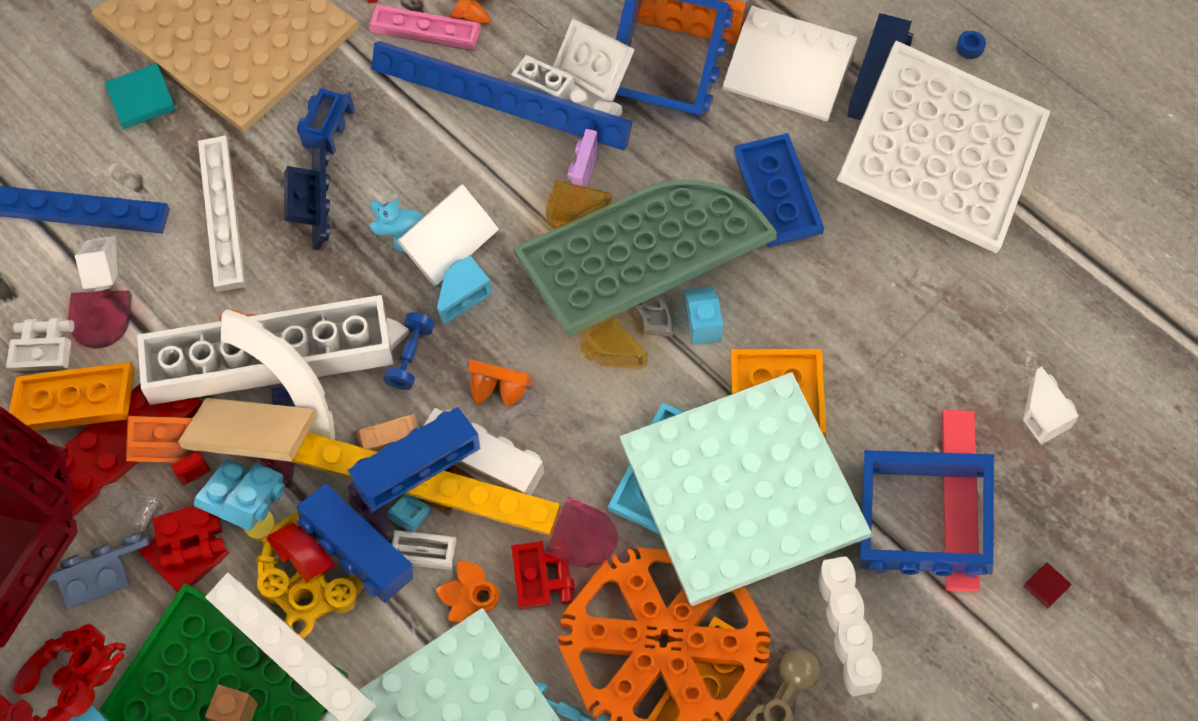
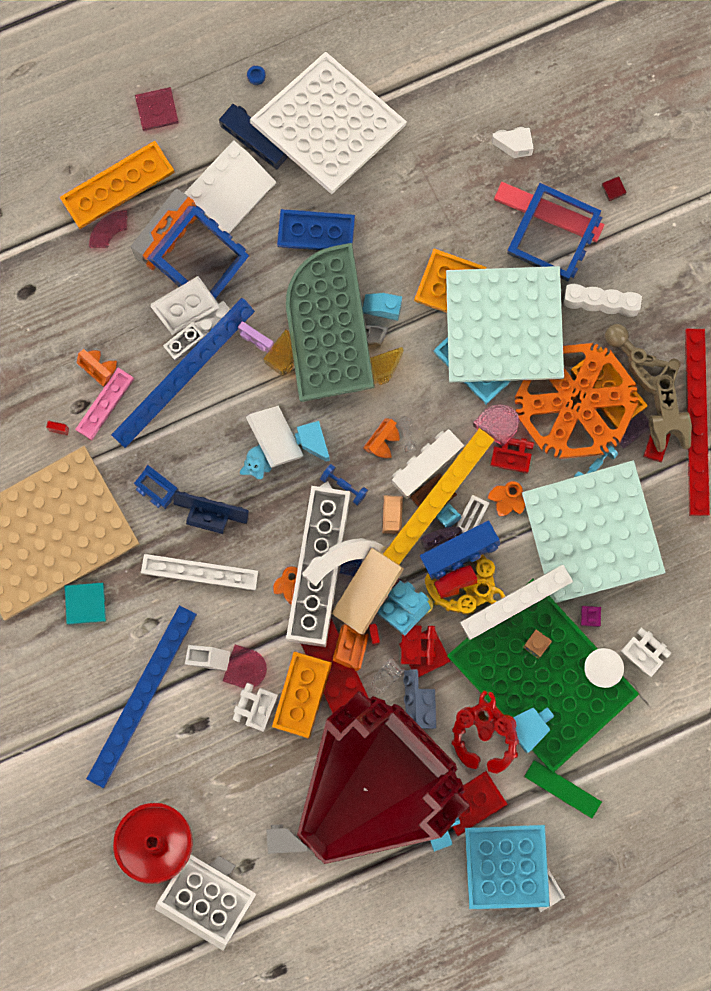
camera: 70 degrees left, 15 degrees up
blue brick [348,407,481,513] -> none

